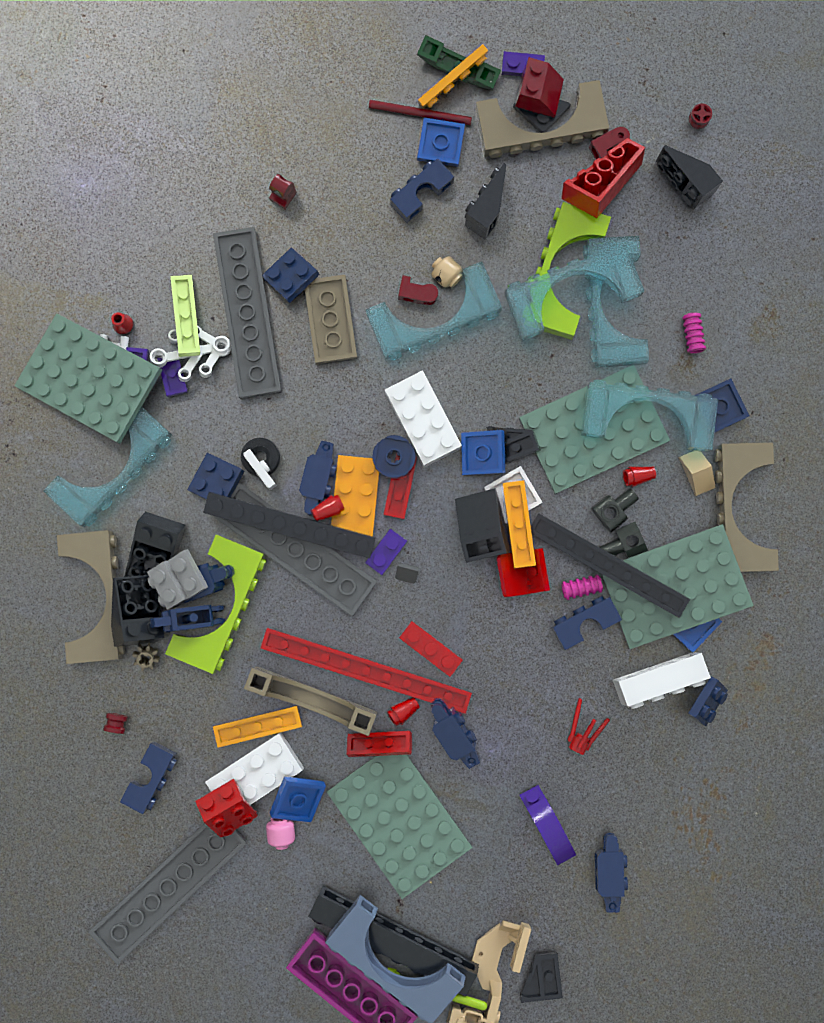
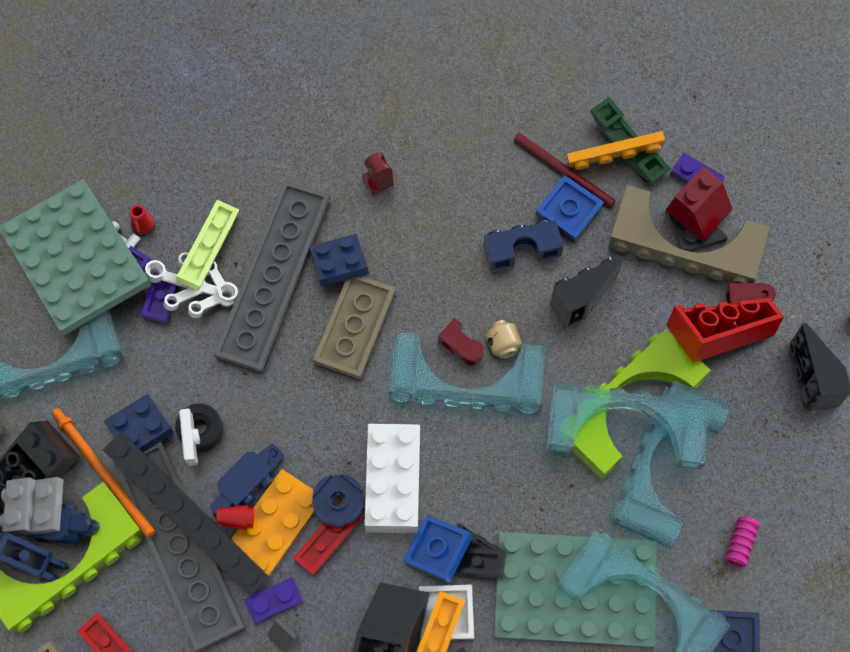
camera: 30 degrees right, 15 degrees down
none -> orange bar [51,408,156,538]

